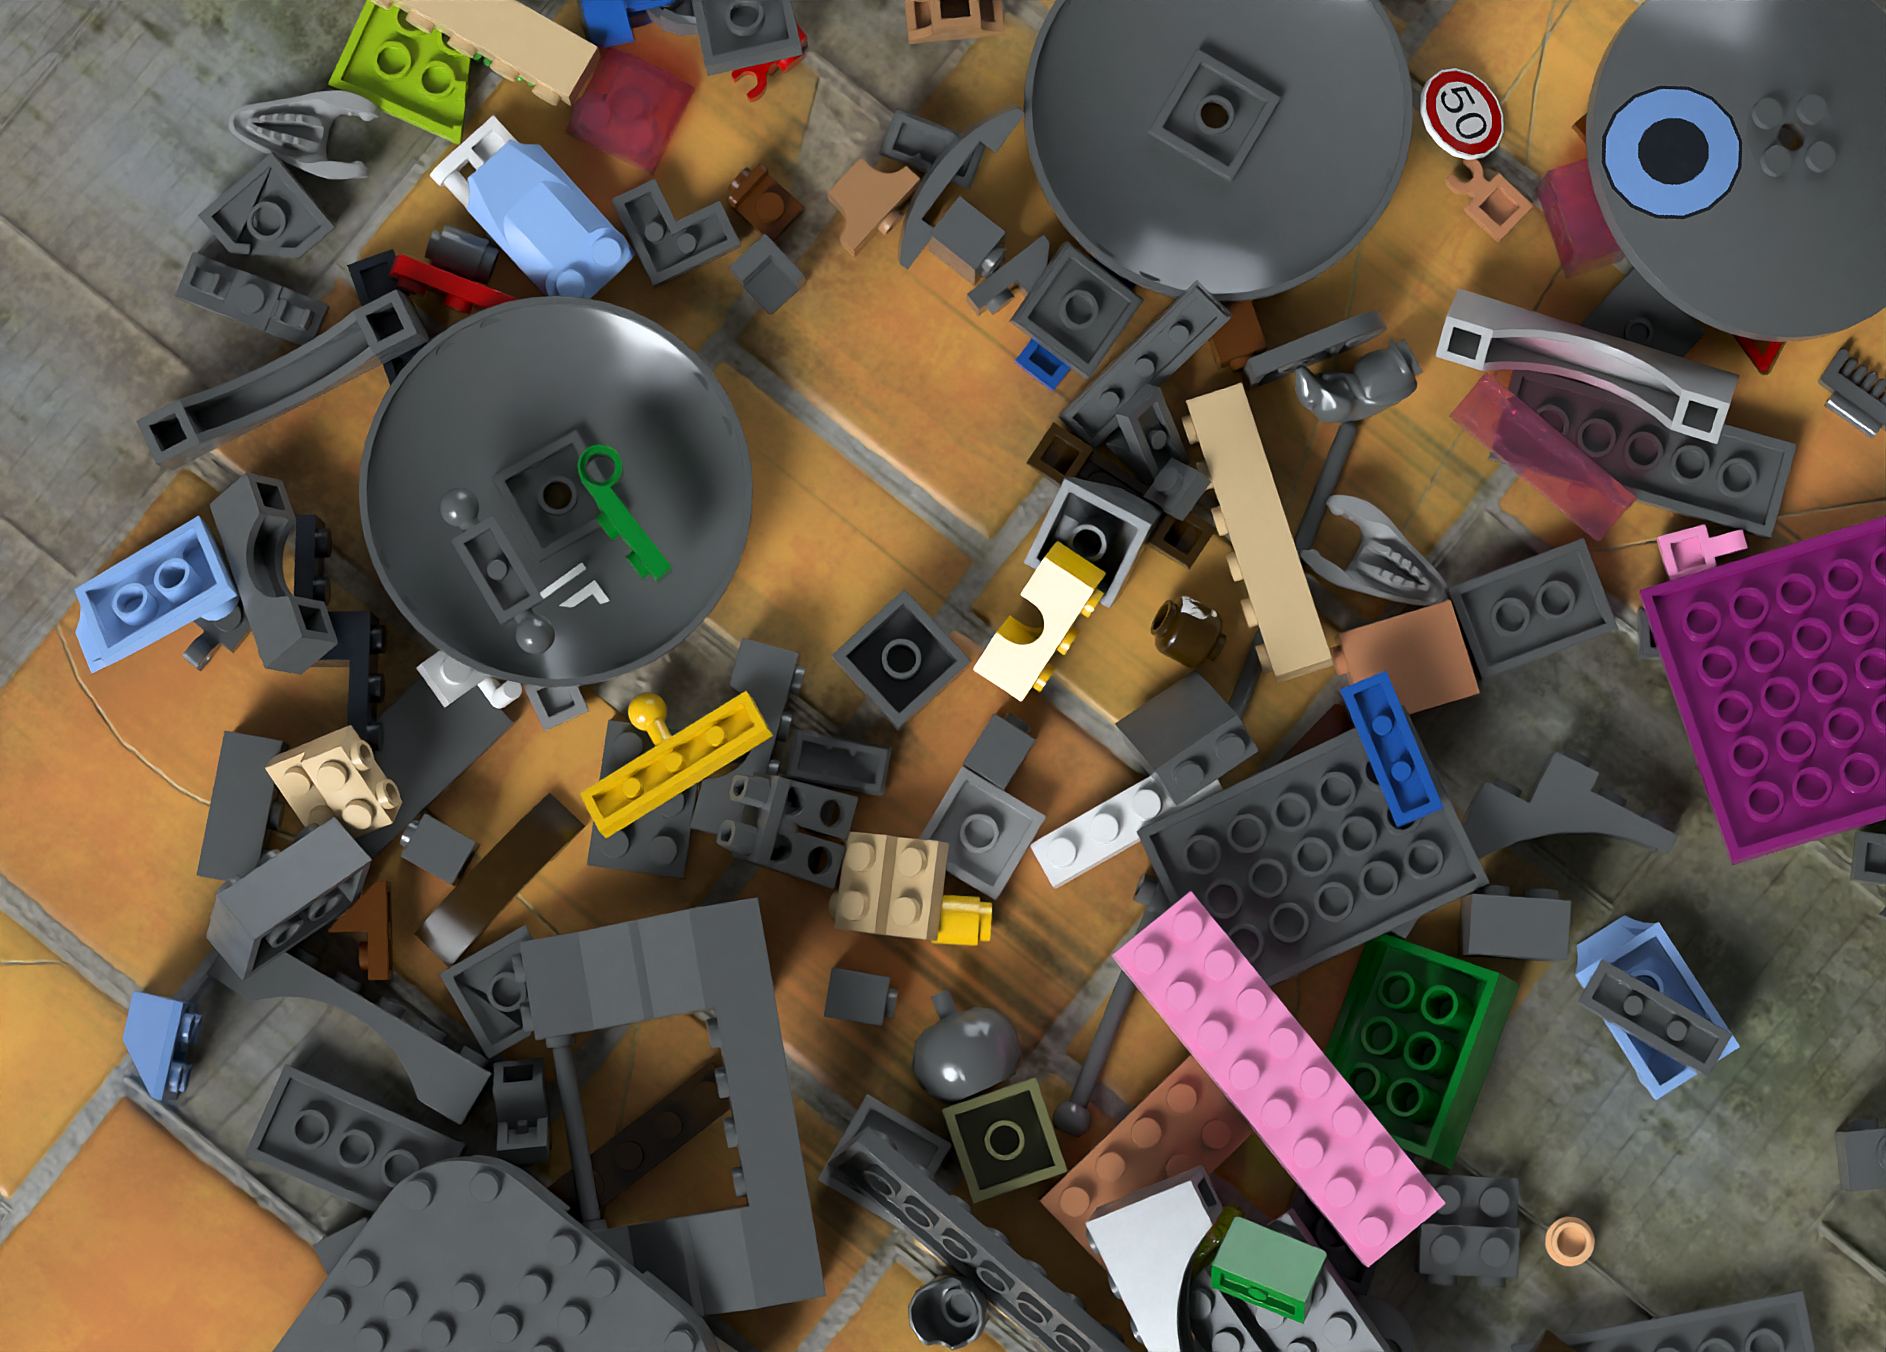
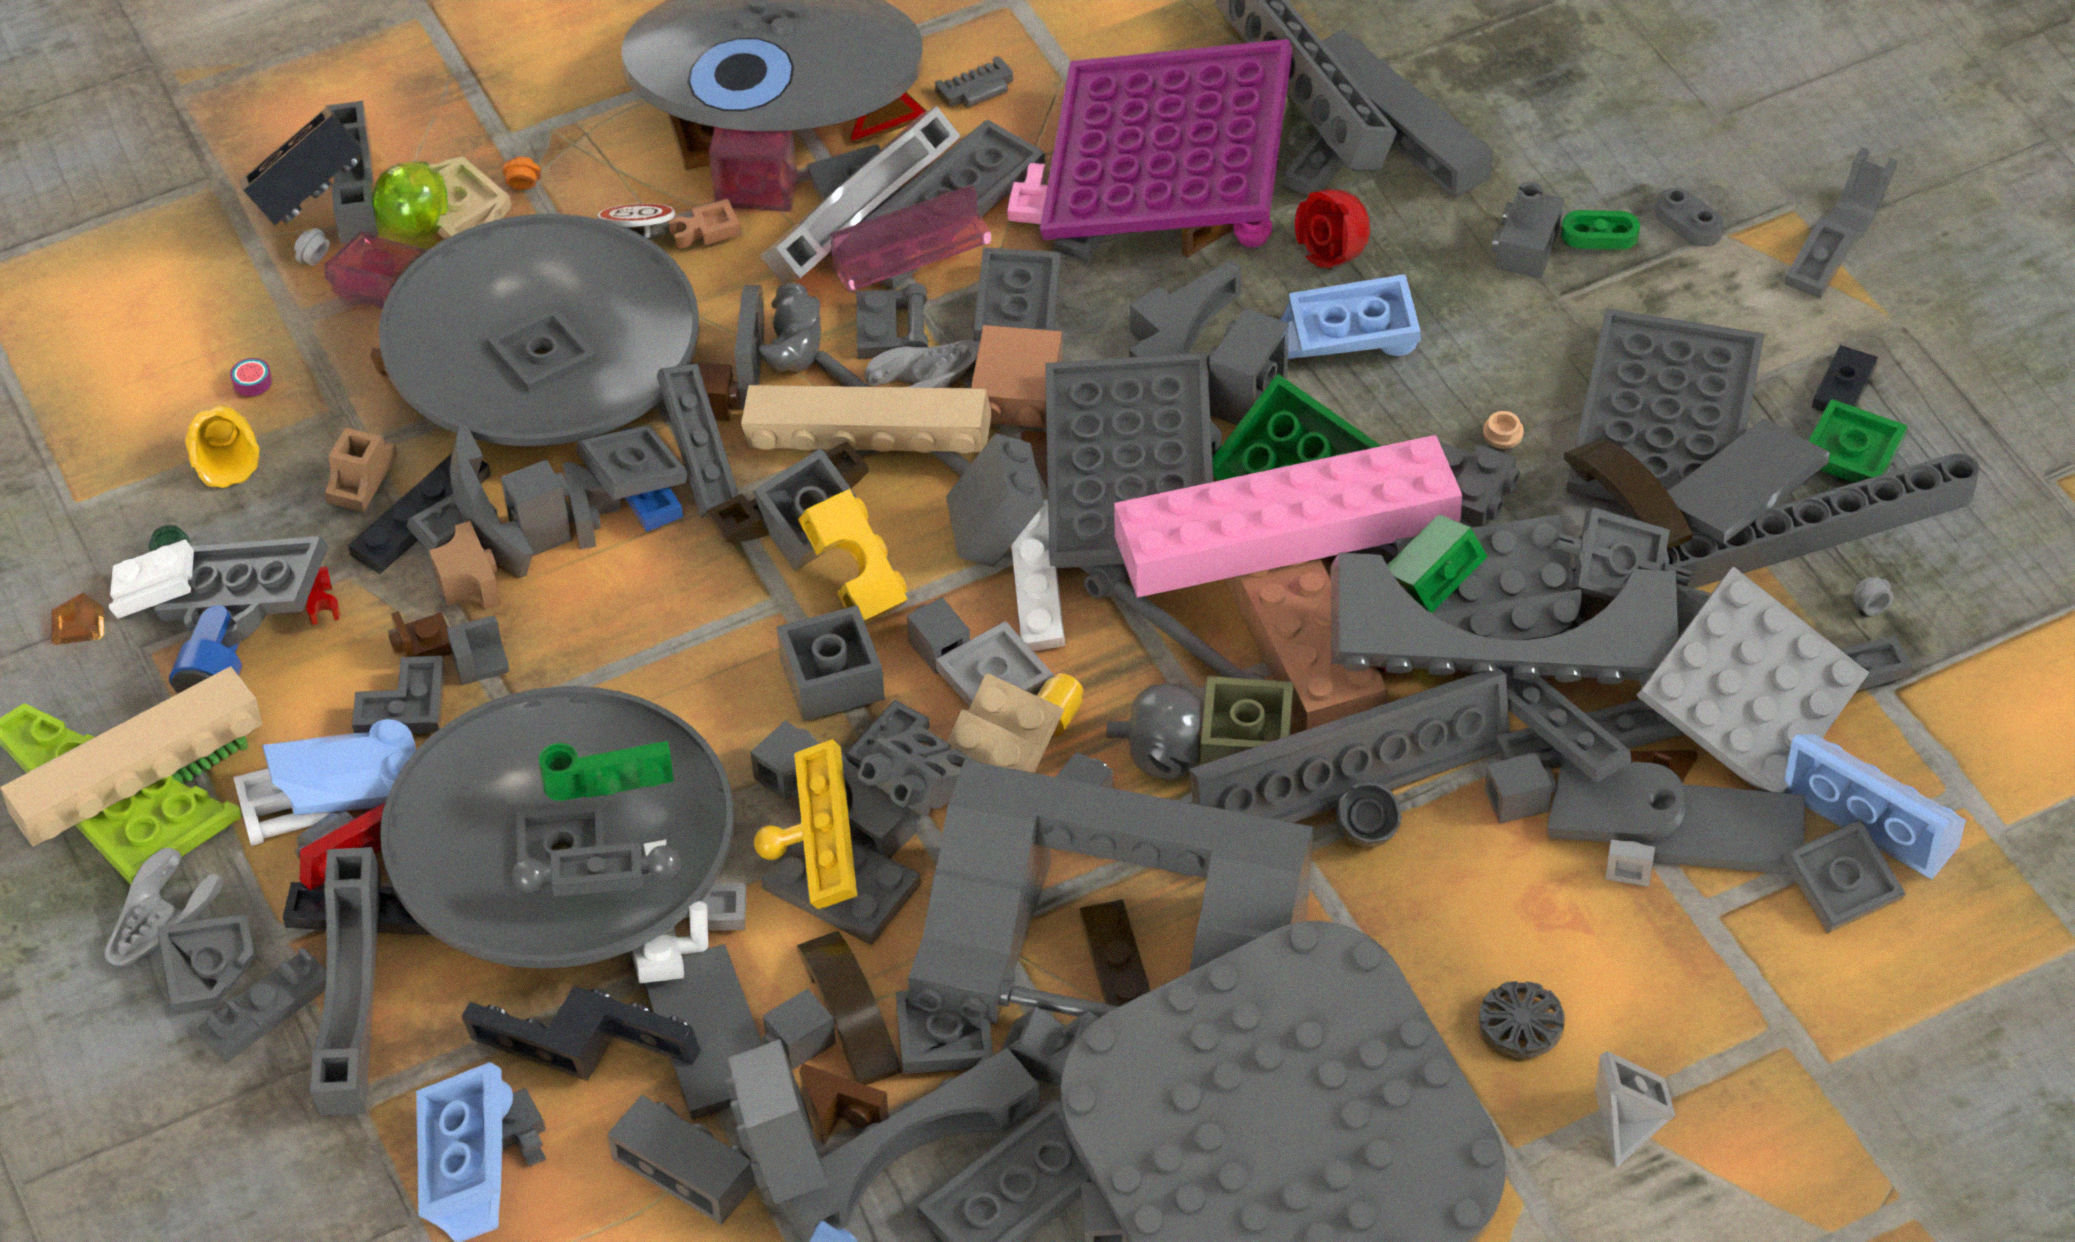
camera: 60 degrees left, 35 degrees down
dark grey arch [209,472,338,675] -> none
tan plate [265,725,403,839] -> none
clear pink slope [565,47,695,175] -> none
dark grey slope [1105,384,1190,487] -> none
dark grey plate [1143,458,1211,521] -> none
dark brown head [1151,596,1226,668] -> none
blue plate [1340,671,1443,828] -> none
dark grey plate [1577,959,1733,1078] -> none
none -> black plate [348,454,491,574]
none -> dark grey plate [857,283,928,359]
none -> red cylinder [1294,189,1371,268]

